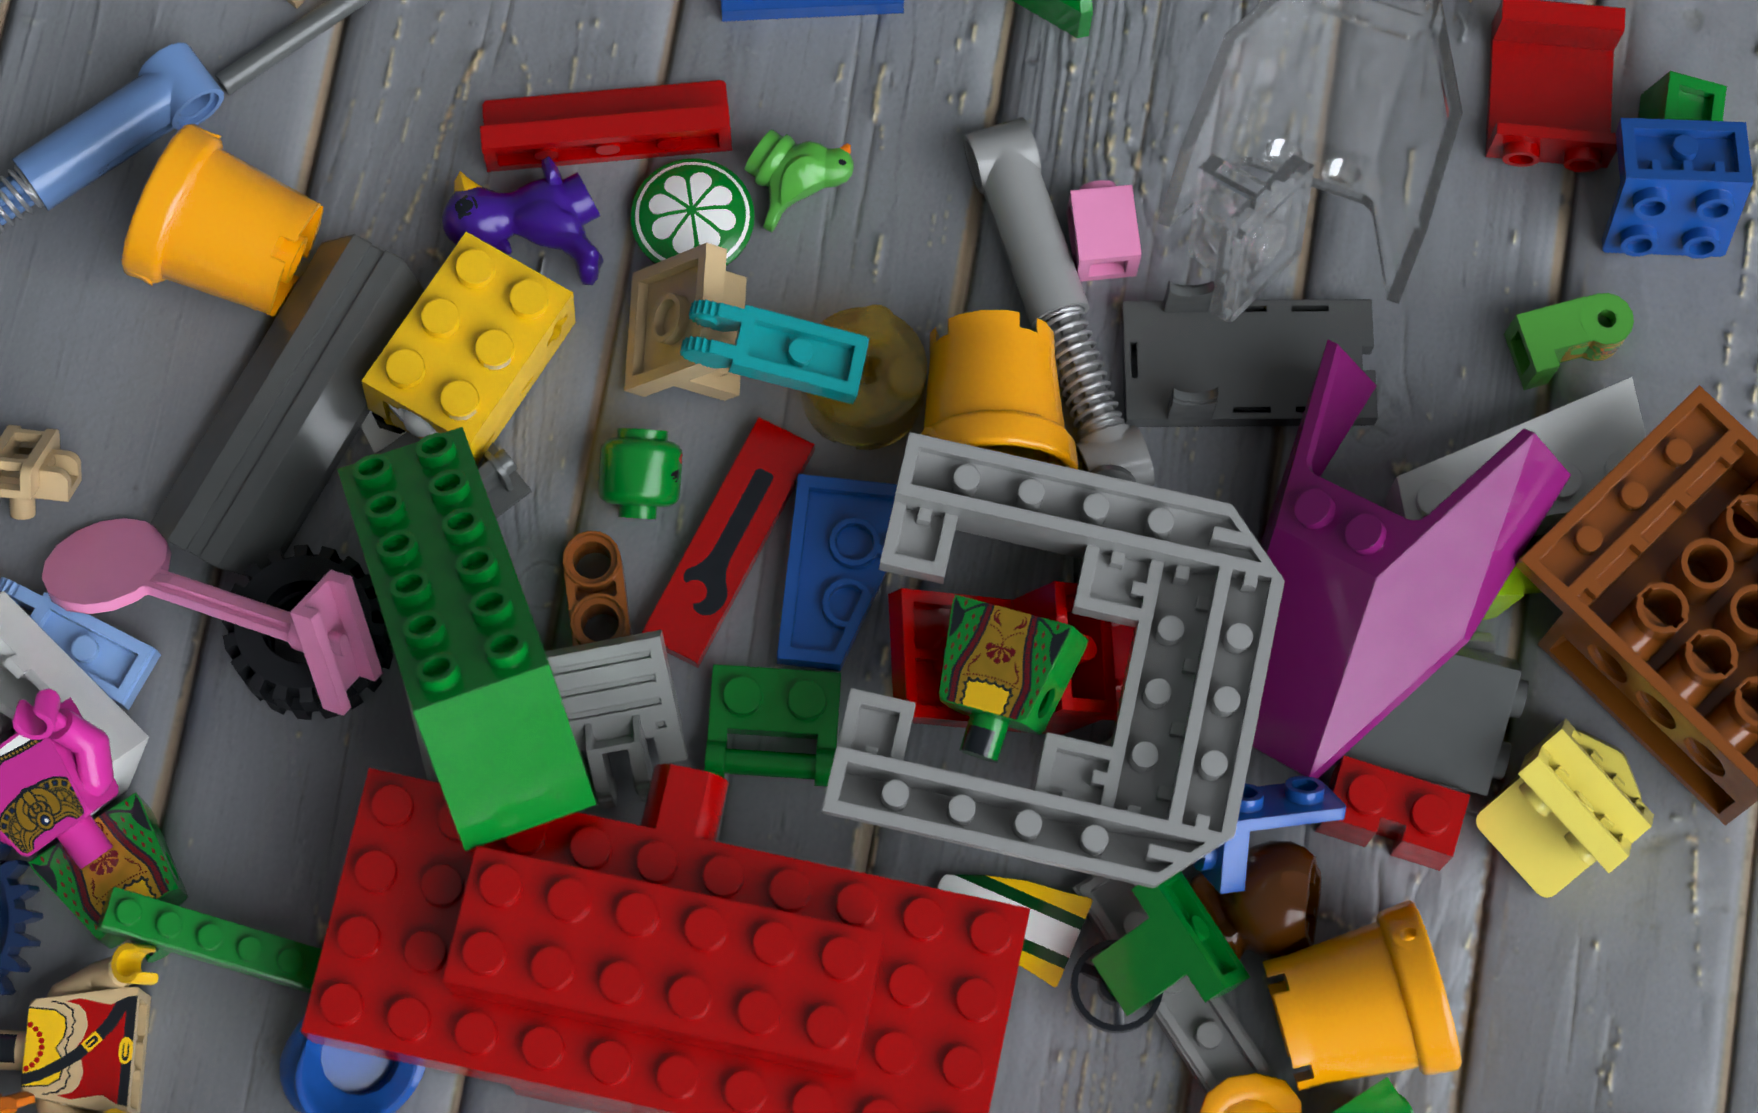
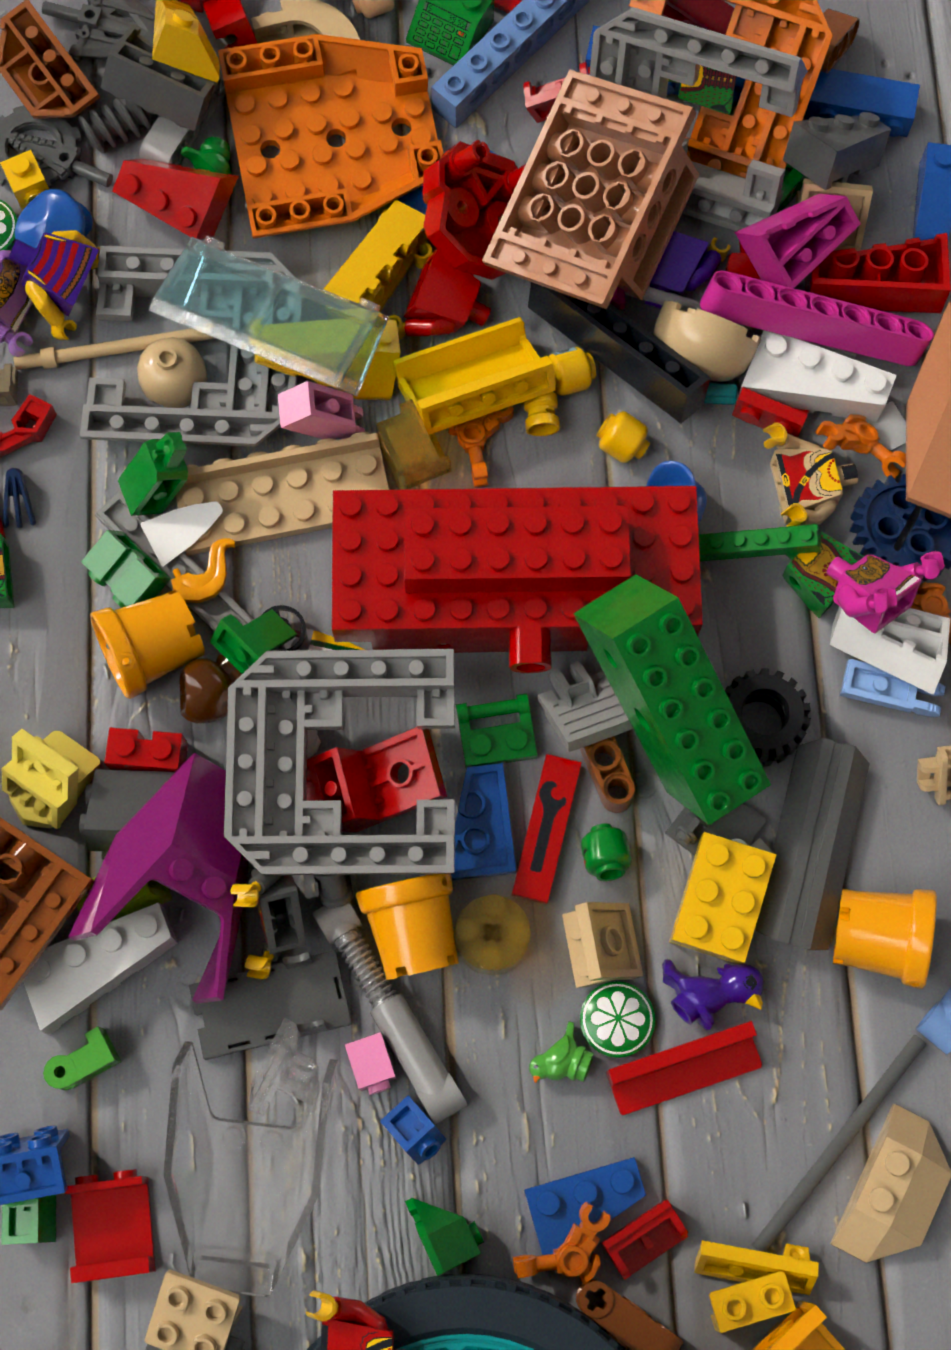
camera: 170 degrees right, 0 degrees up
bright pink piece [42,518,383,716] -> none
teal hinge [680,299,870,404] -> none
torso [939,595,1088,762] -> none
blue bracket [1193,776,1346,894] -> none
none -> dark grey torso [230,869,306,979]
none -> blue bracket [380,1095,446,1165]

